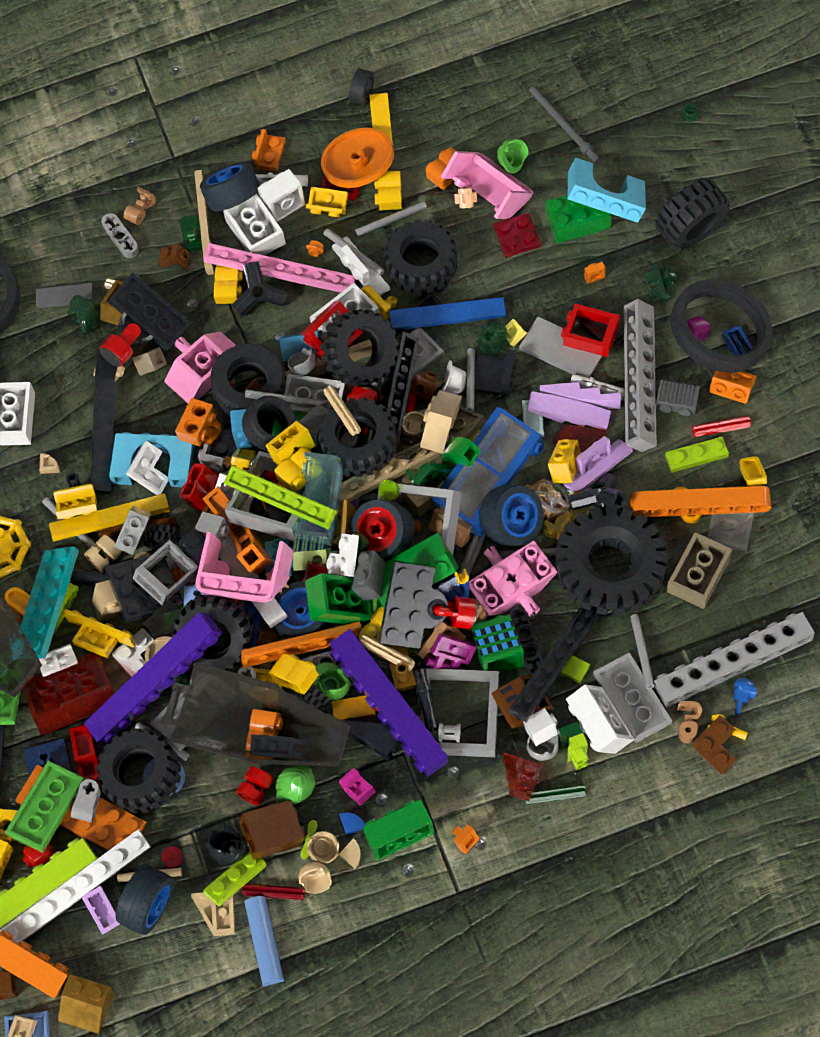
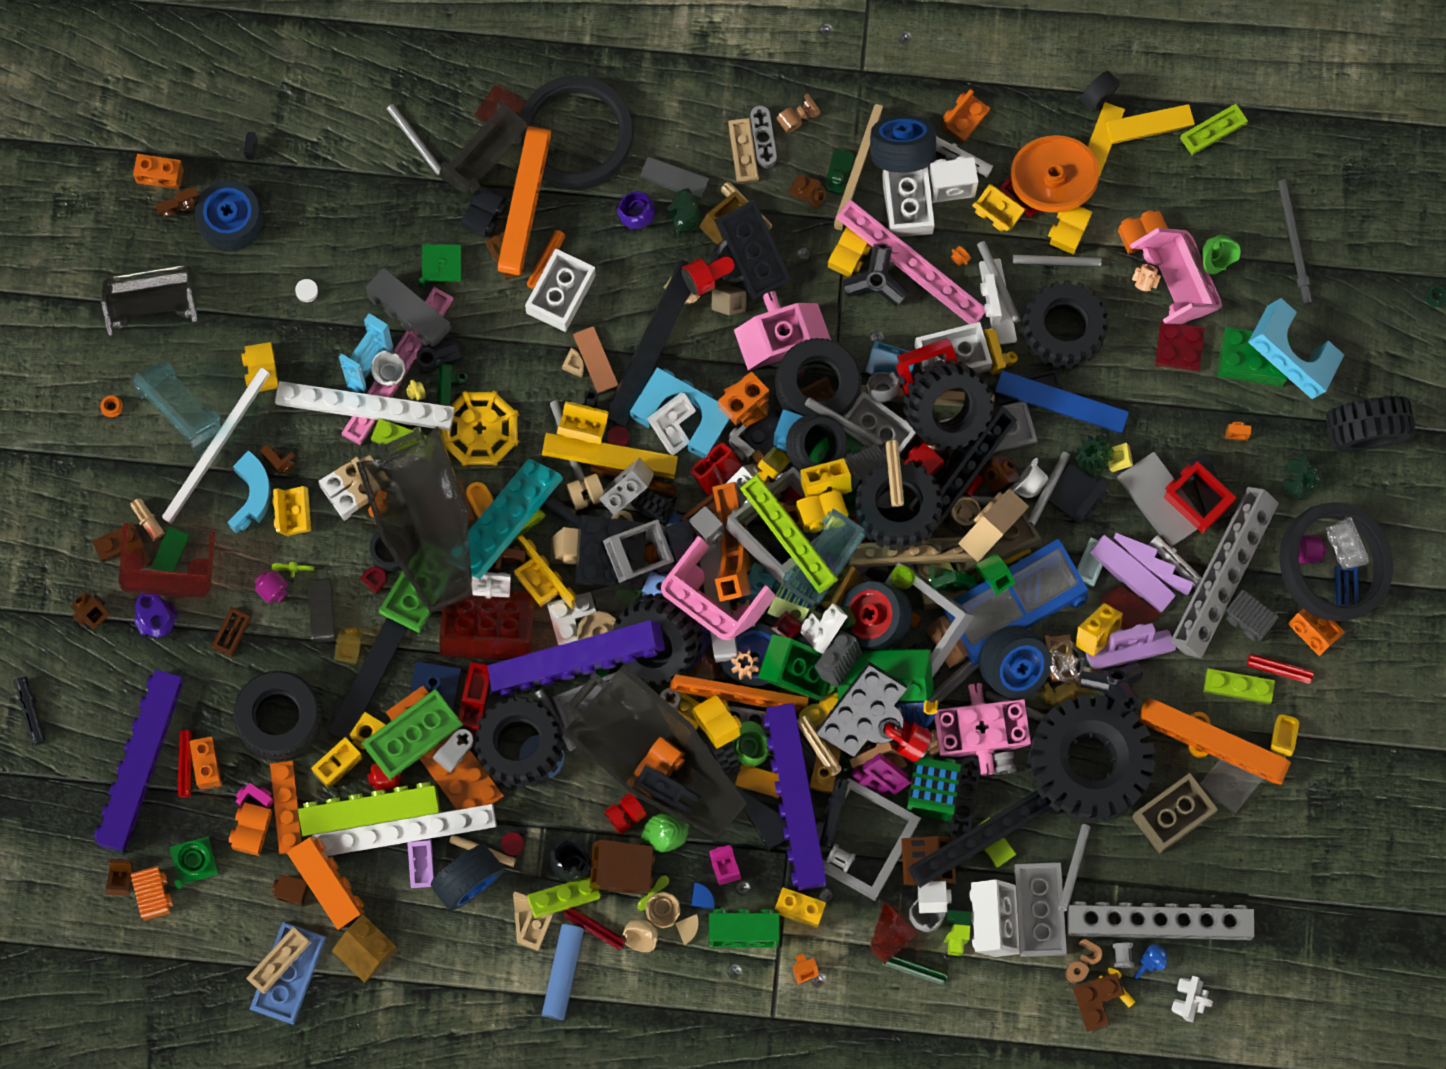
camera: 15 degrees right, 10 degrees up
none -> reddish brown bracket [492,546,527,573]
none -> nougat tile [573,326,618,395]
none -> dark red tile [607,426,629,447]
none -> dark purple hair [617,191,656,229]
none -> tan tile [728,118,759,184]
none -> light nougat gear [731,651,759,680]
none -> yellow brick [774,887,826,929]
none -> light grey wheel [992,752,1017,775]
none -> yellow tile [1106,104,1195,144]
none -> light grey bush [1112,943,1134,968]
none -> white hips [1172,976,1213,1022]
none -> lime plate [1180,104,1248,155]
none -> clear bracket [1326,517,1369,569]

